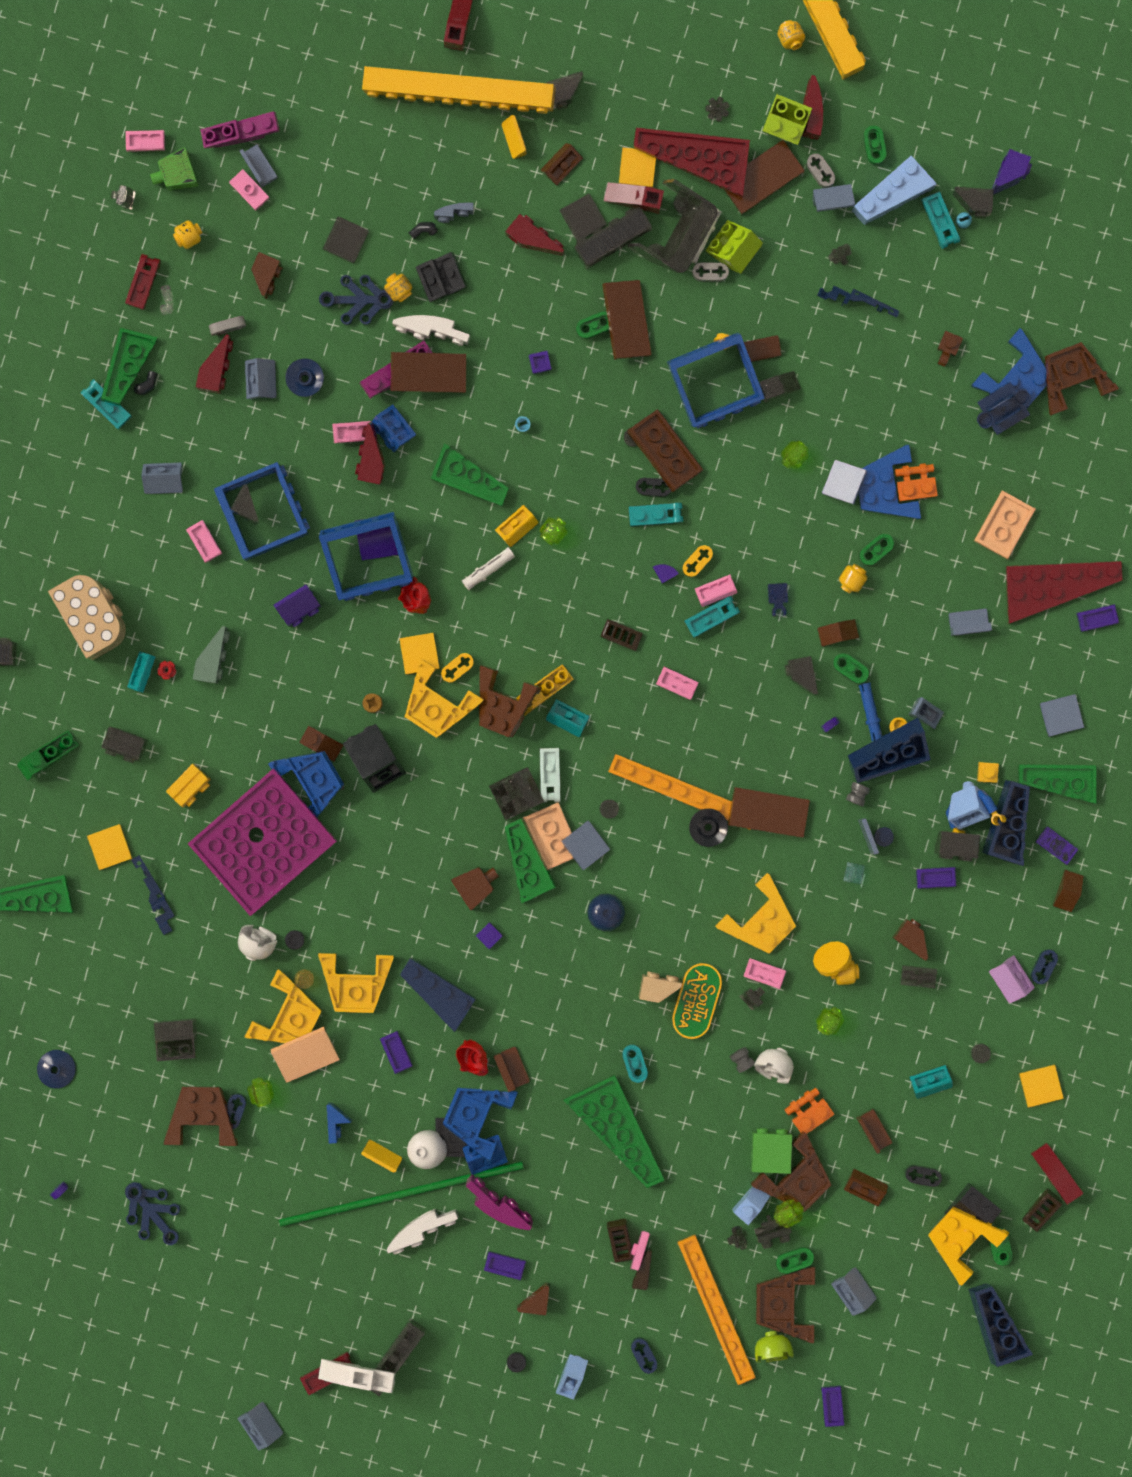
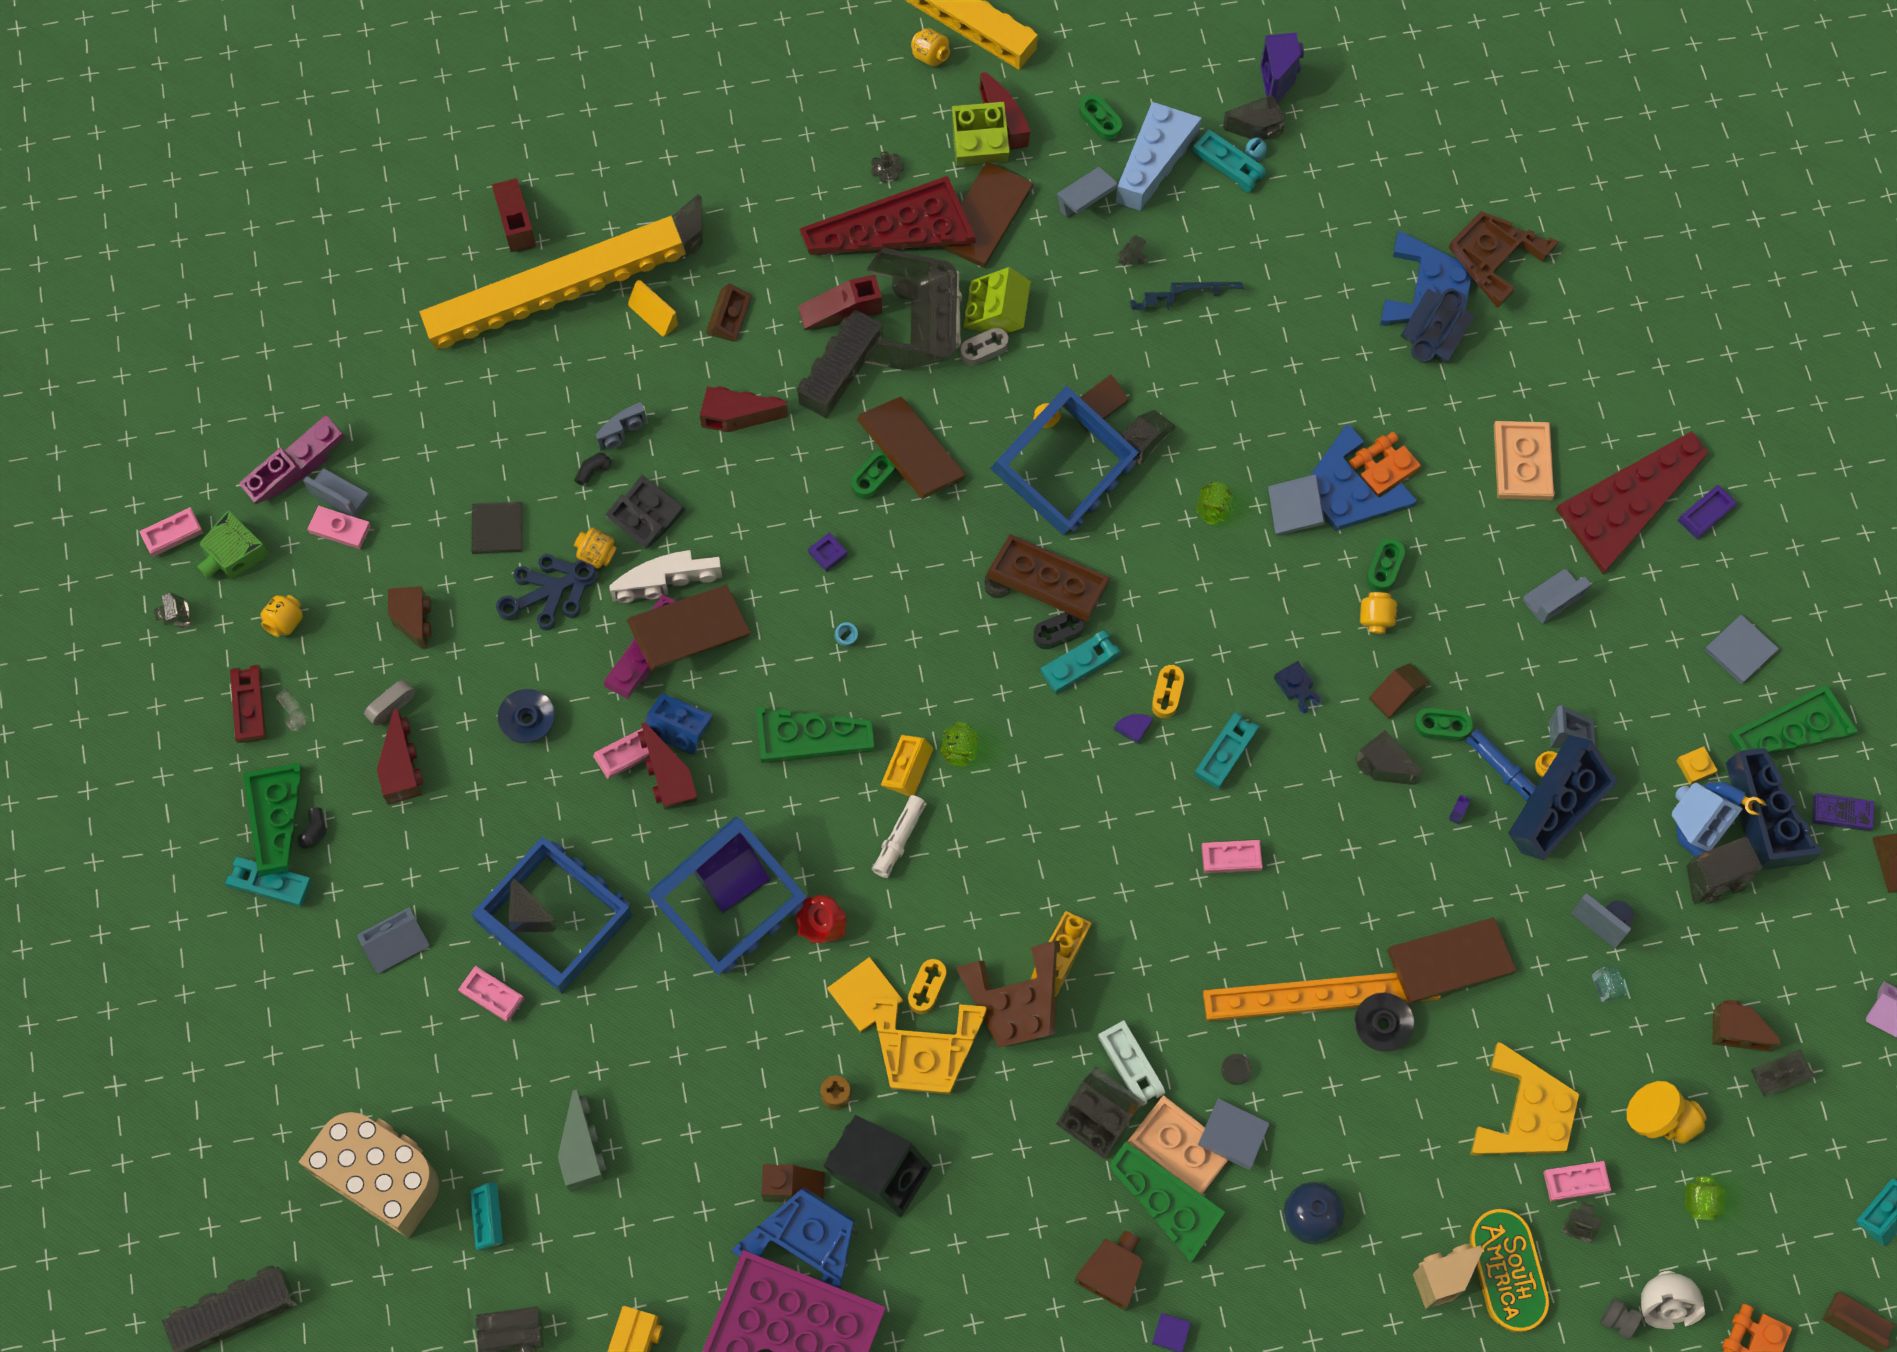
camera: 30 degrees left, 20 degrees down
red plate [157,661,176,680] -> none
sand blue panel [245,358,276,399] -> none
dark purple slope [273,584,322,627] -> none
teal slope [546,699,590,737] -> none
clear smoke piece [559,194,607,242] -> none
dark brown slope [600,619,643,651] -> none
yellow piece [619,147,656,188] -> none
bright pink plate [695,575,737,607] -> none
light grey beam [806,154,835,188] -> none
dark grey wheel [846,782,870,807] -> none
dark purple tile [916,867,956,888] -> none
reddish brown plate [937,331,963,367] -> none

